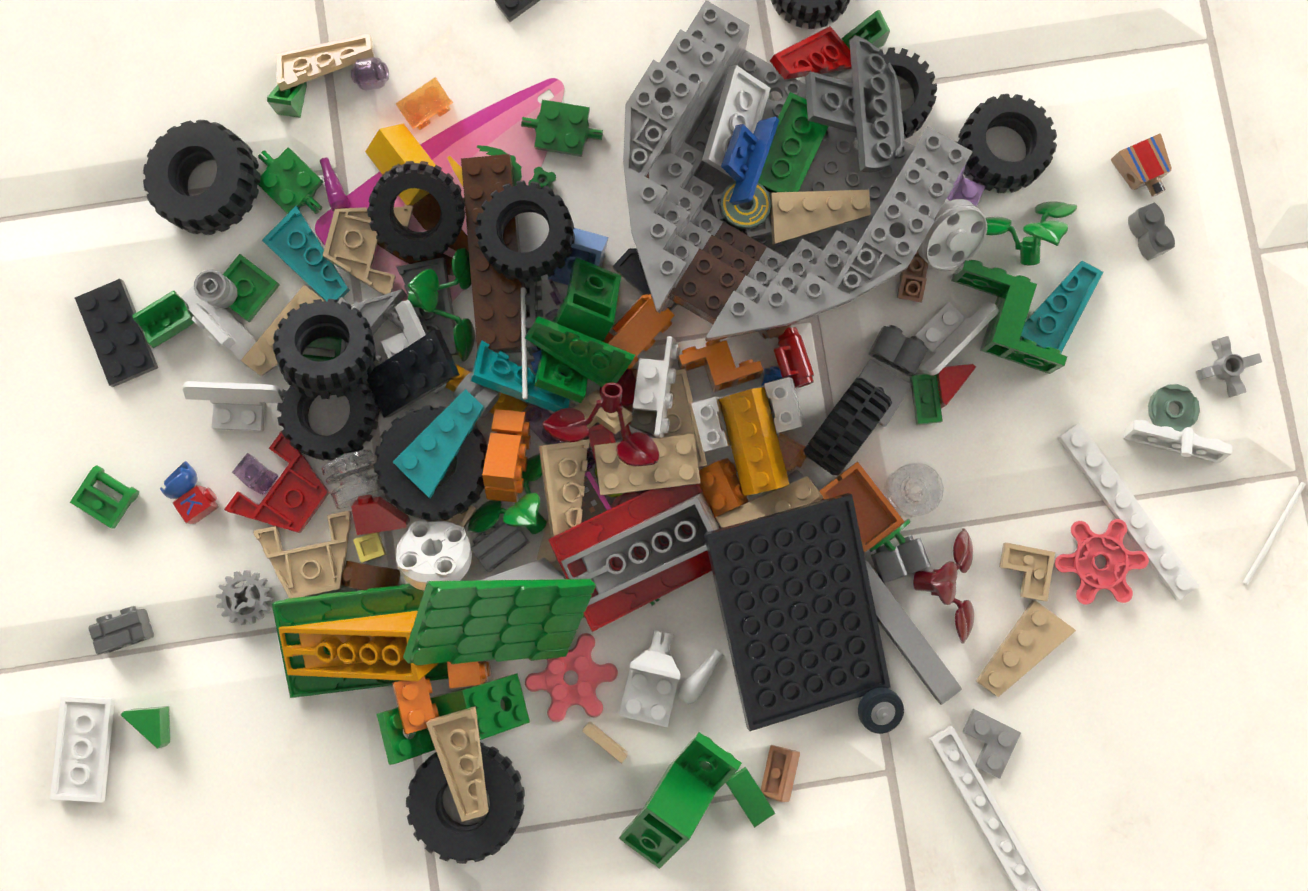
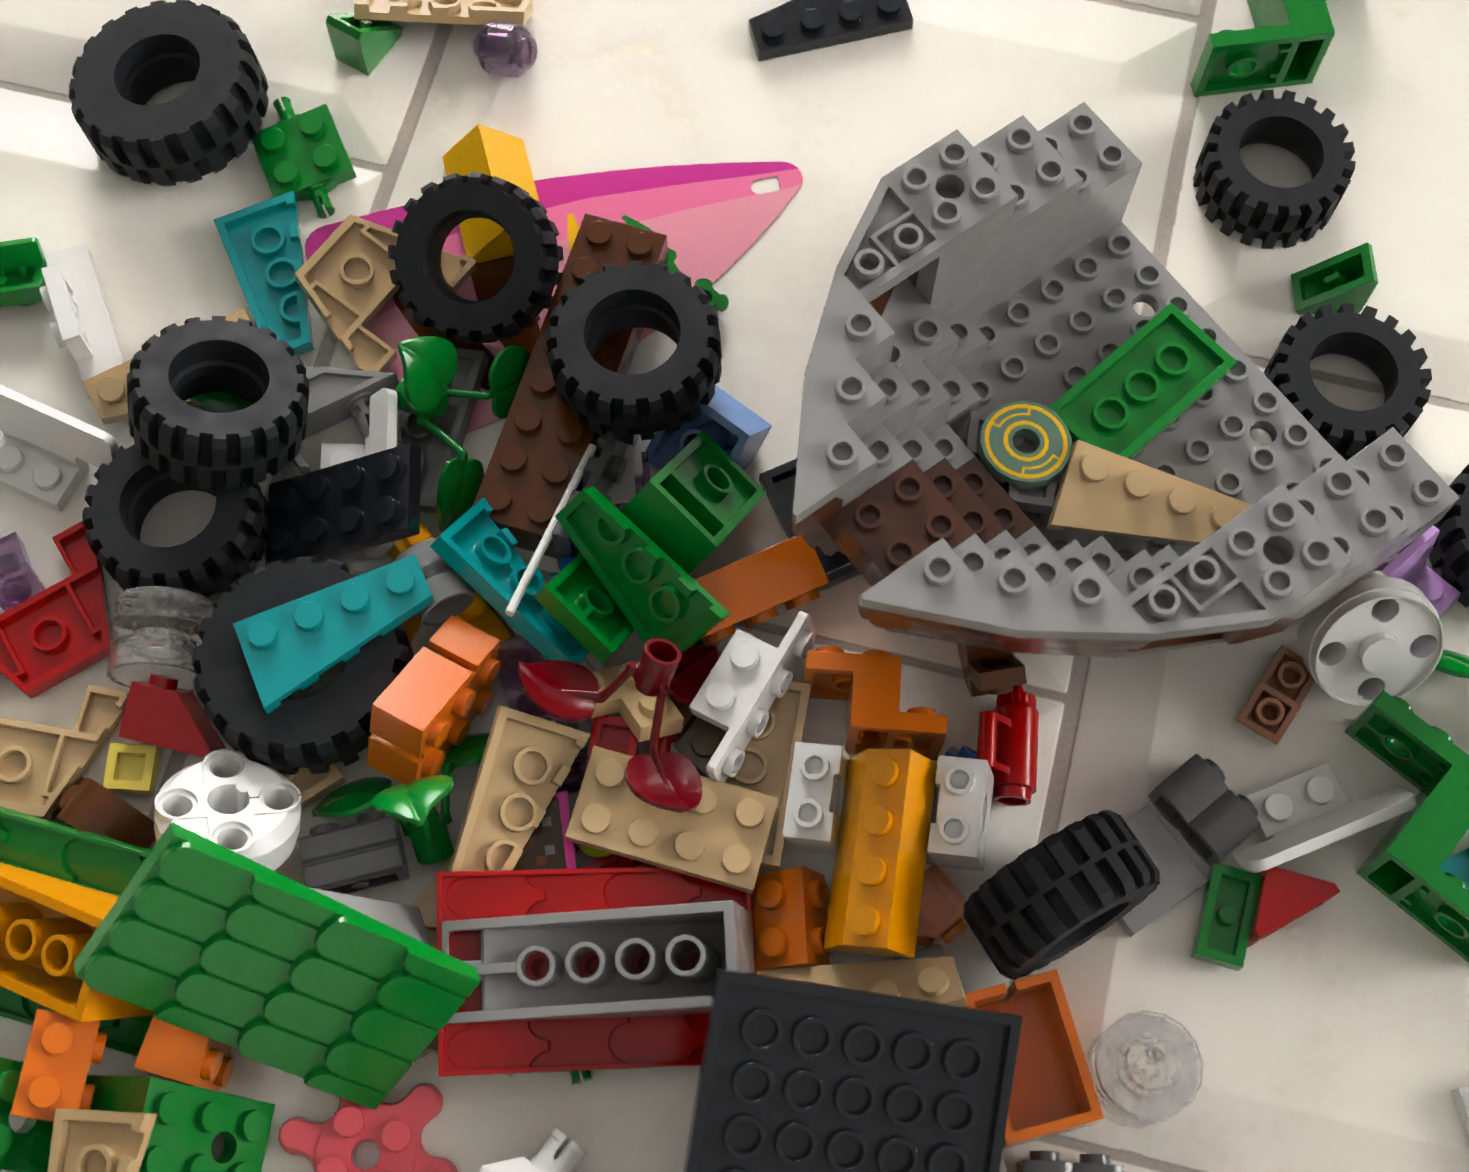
camera: 20 degrees right, 15 degrees down
light grey wheel [194,270,237,309] -> none
green plate [223,254,280,323] -> none
magenta piece [320,157,349,211] -> none
clear orange bracket [395,77,453,130] -> none
green plate [521,99,603,157] -> none
white plate [702,65,771,178] -> none
blue bracket [721,116,779,205] -> none
red wing [769,26,852,80] -> none
dark grey plate [805,35,904,173] -> none
green piece [869,519,911,552] -> none

